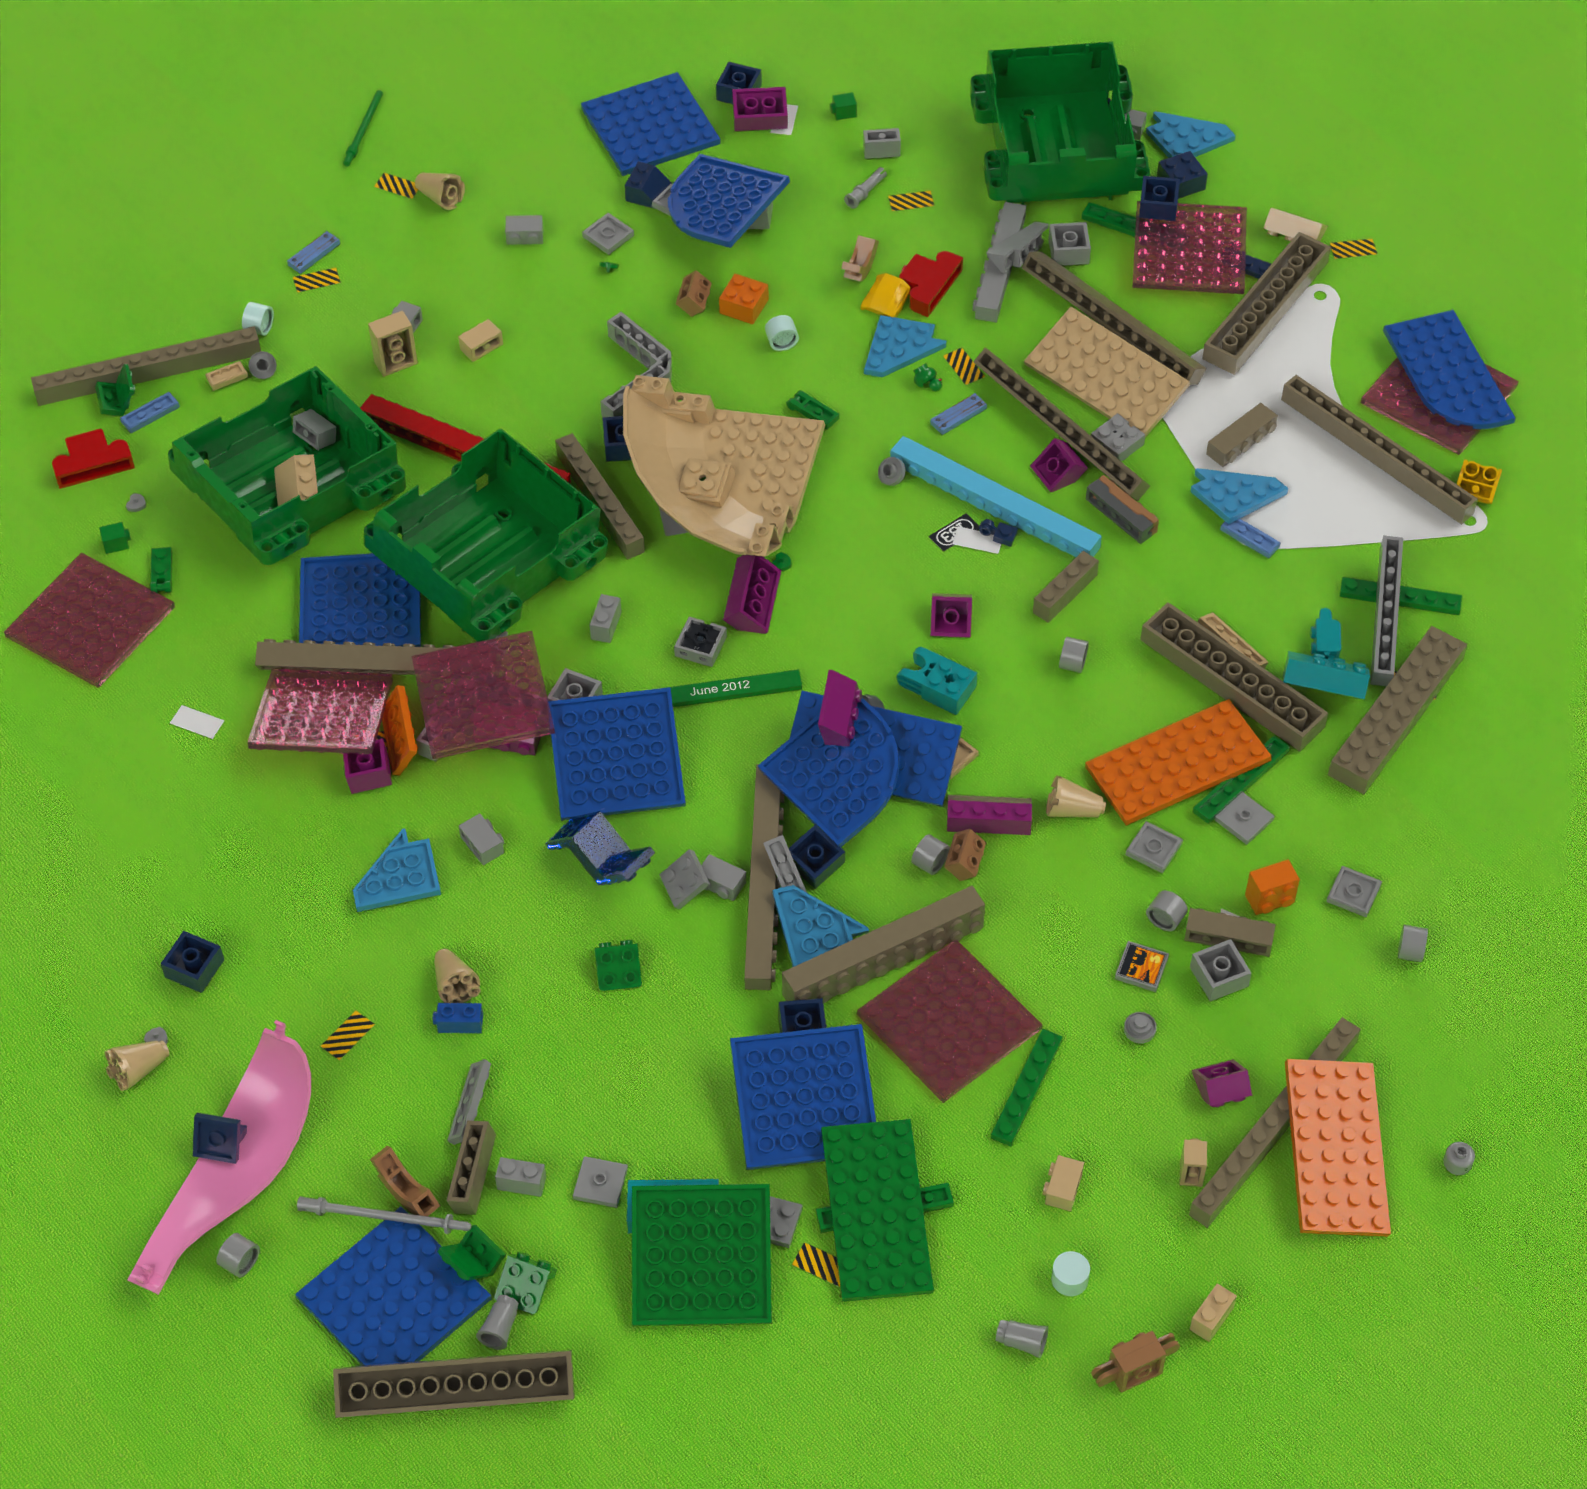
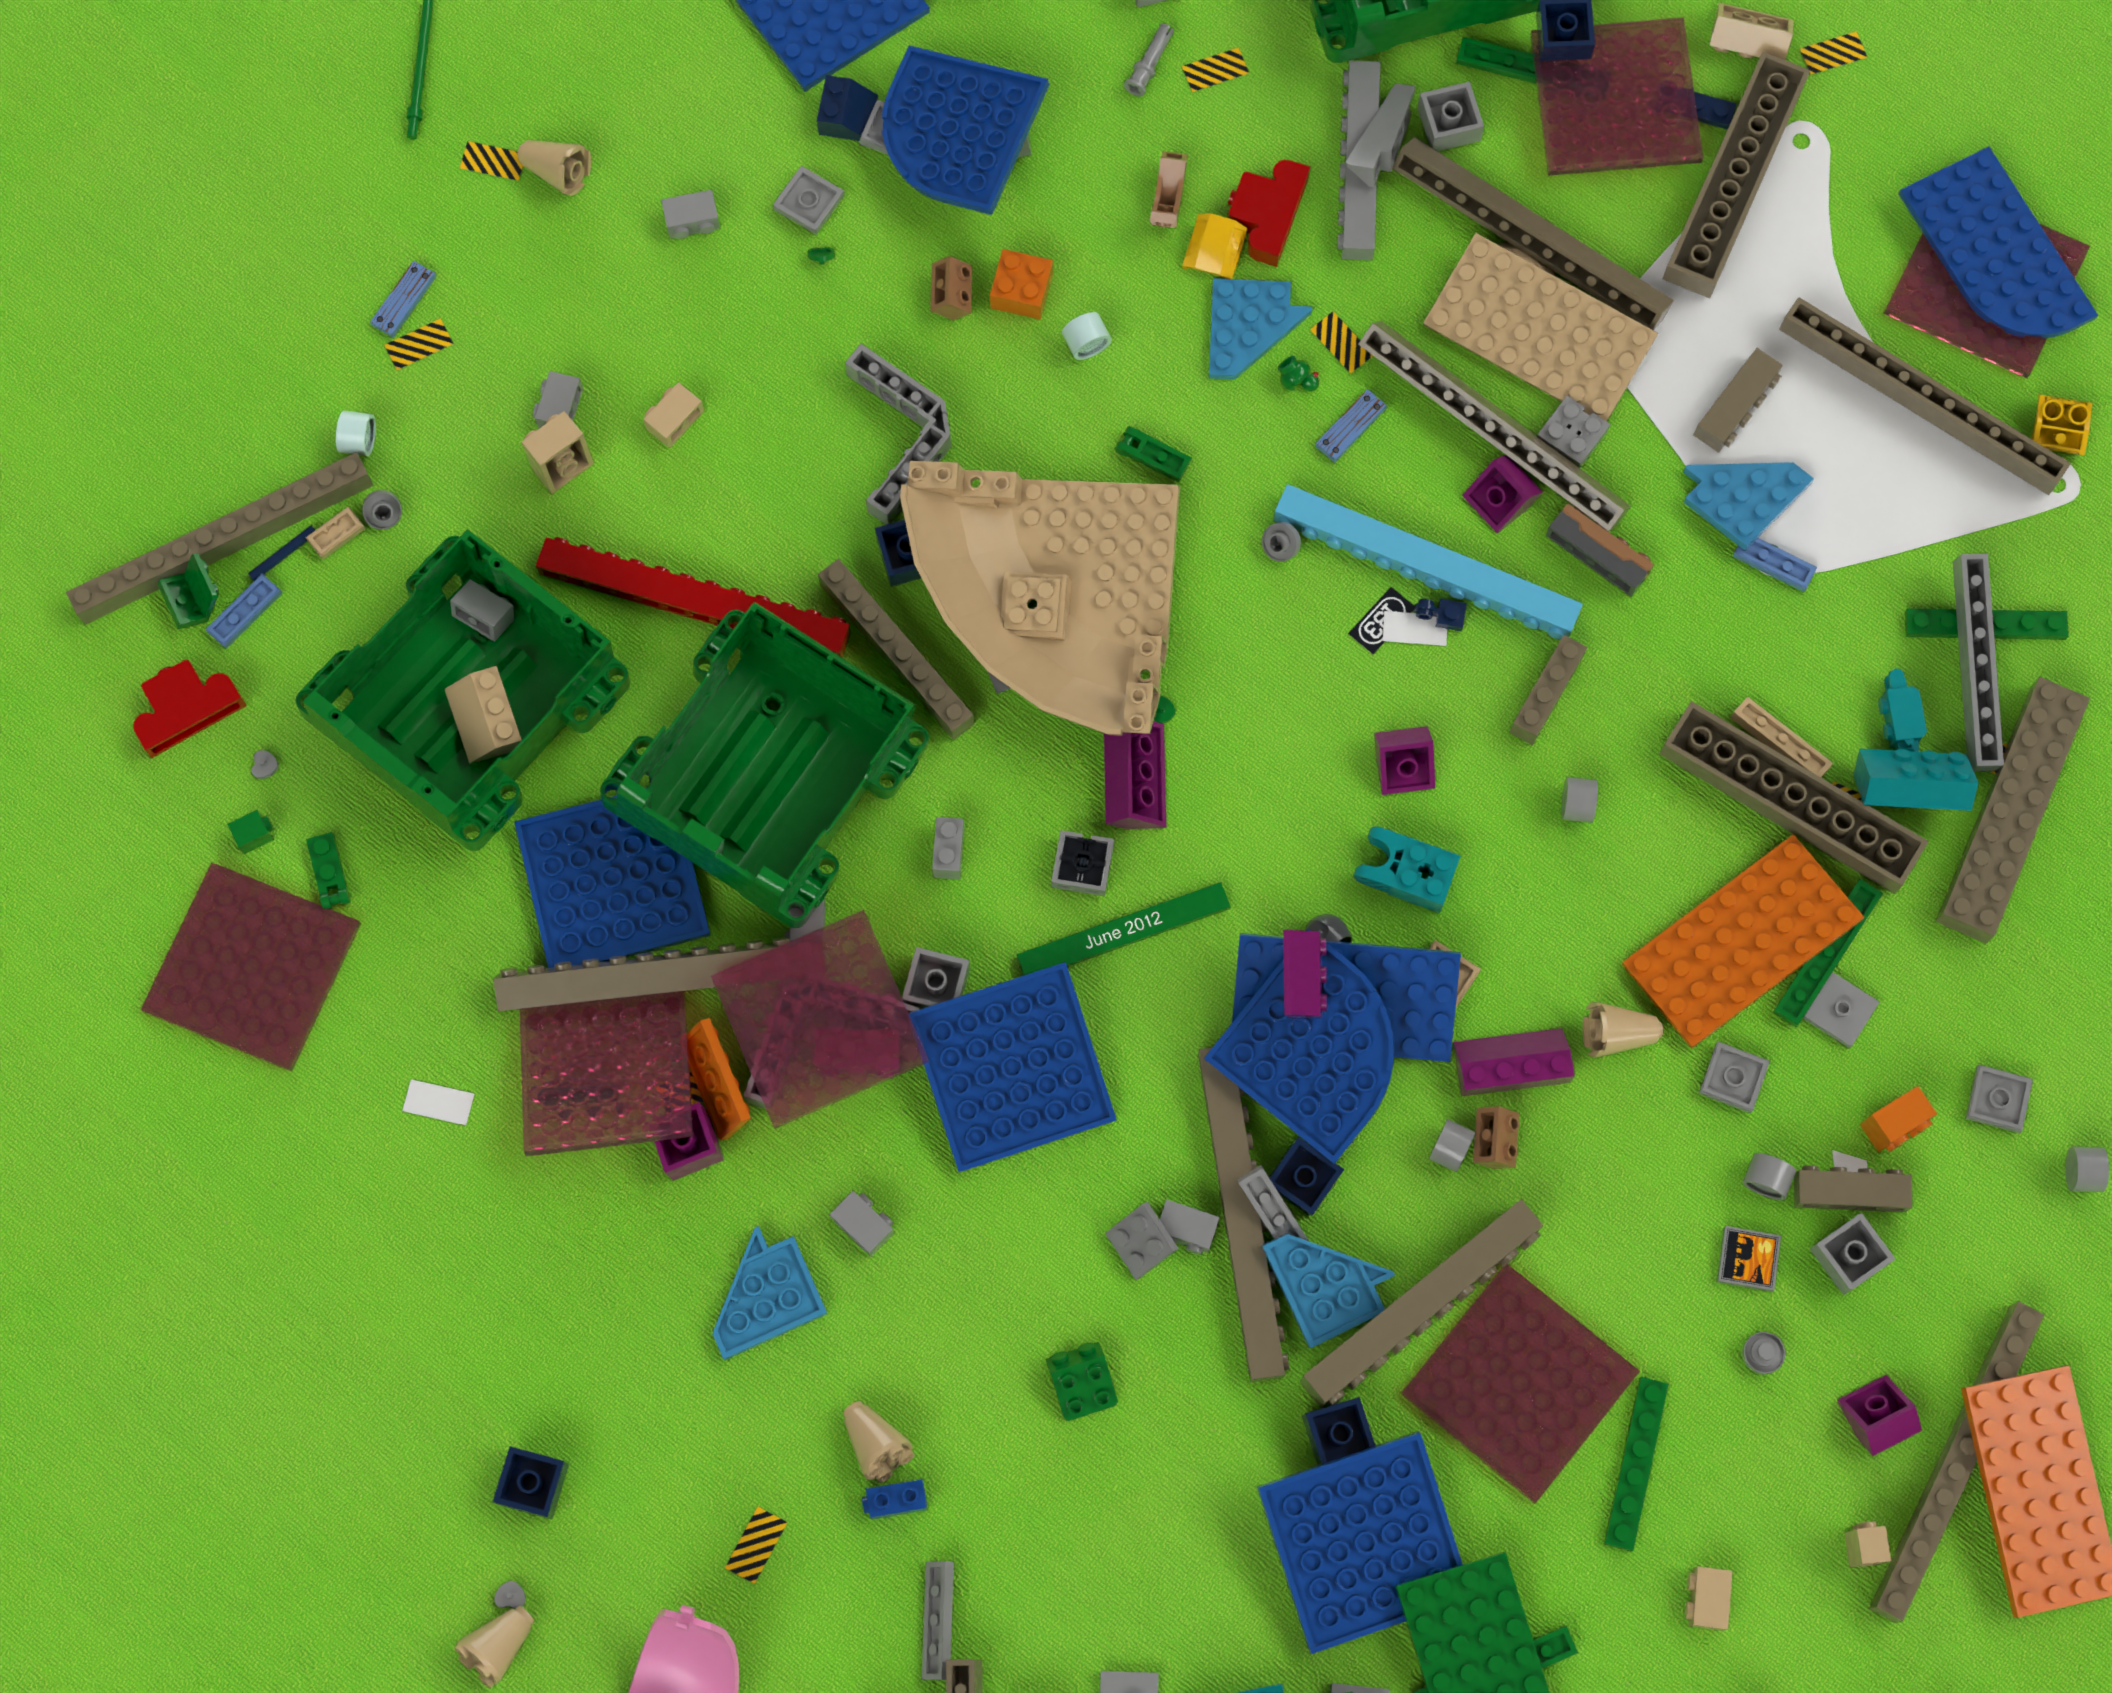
camera: 10 degrees left, 20 degrees up
bracket [545,811,655,885] -> none
none -> dark blue bar [248,525,315,581]

